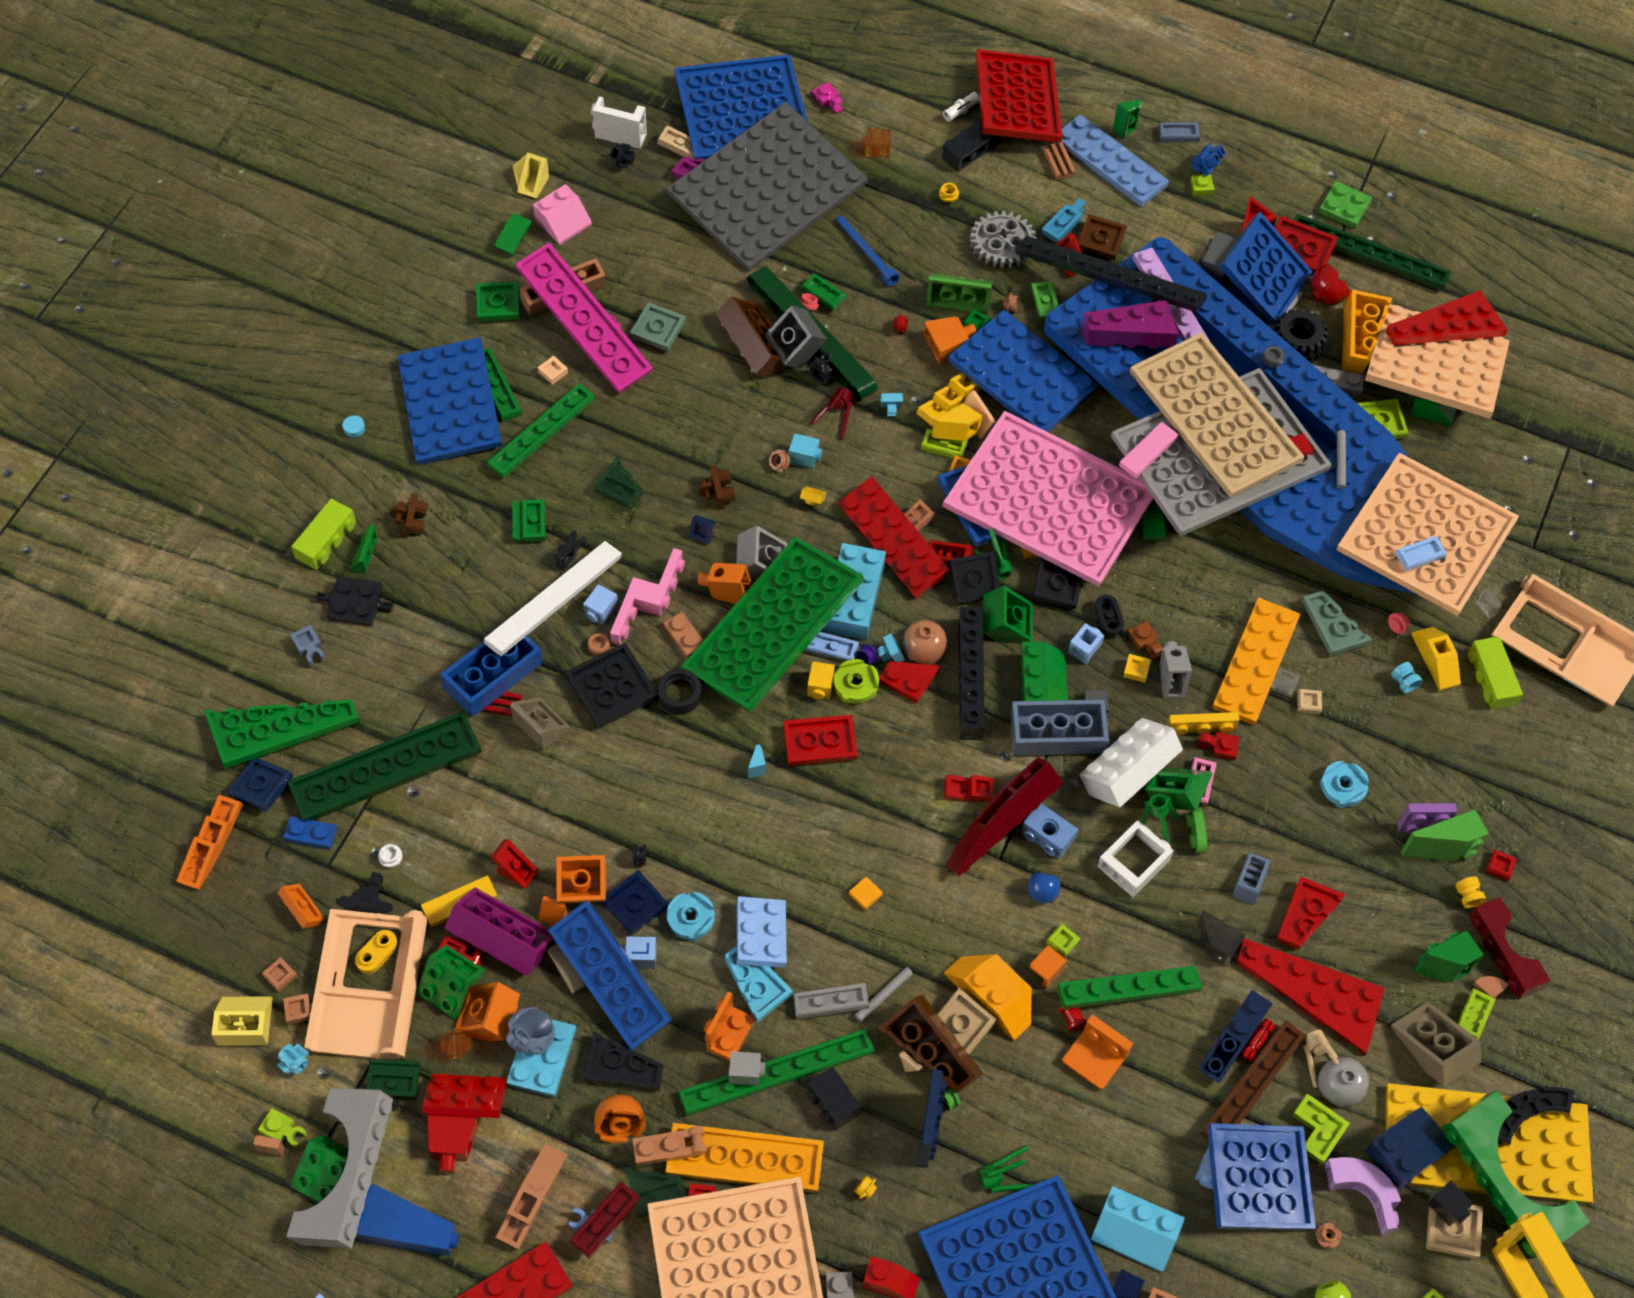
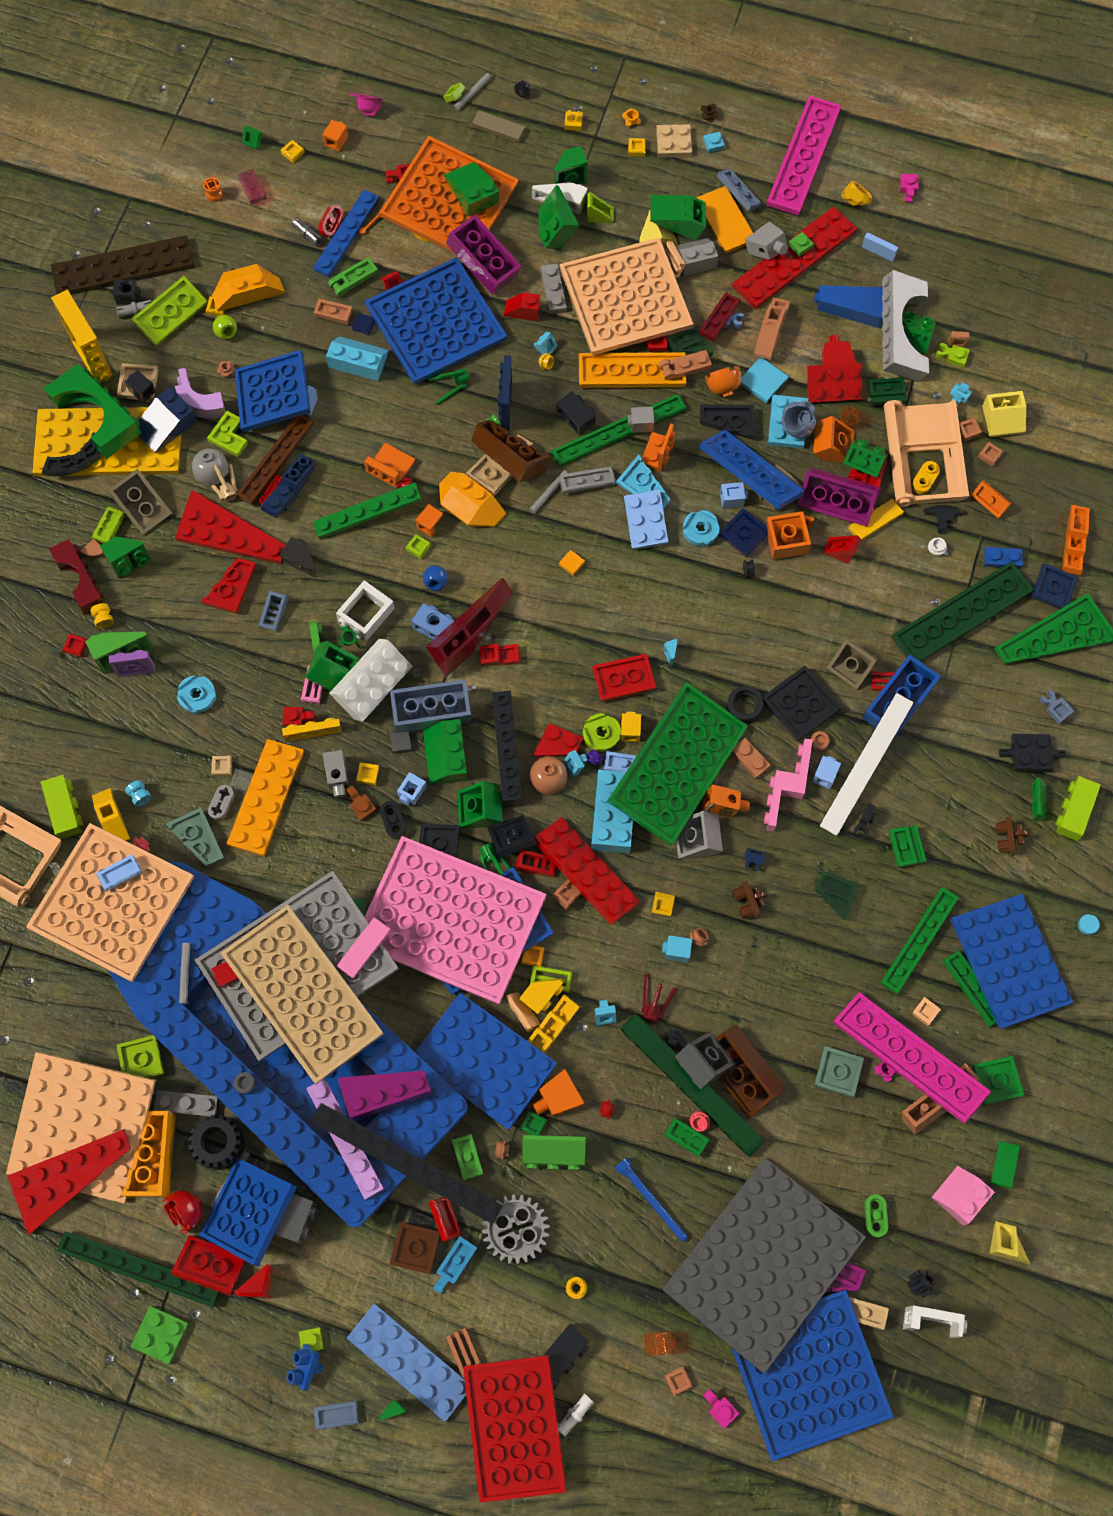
camera: 175 degrees right, 10 degrees up
none -> light grey beam [208,785,235,821]
none -> medium azure tile [534,332,558,355]
none -> nougat tile [664,1366,693,1396]
none -> medium azure tile [741,357,789,403]
none -> bright green plate [864,1194,888,1238]

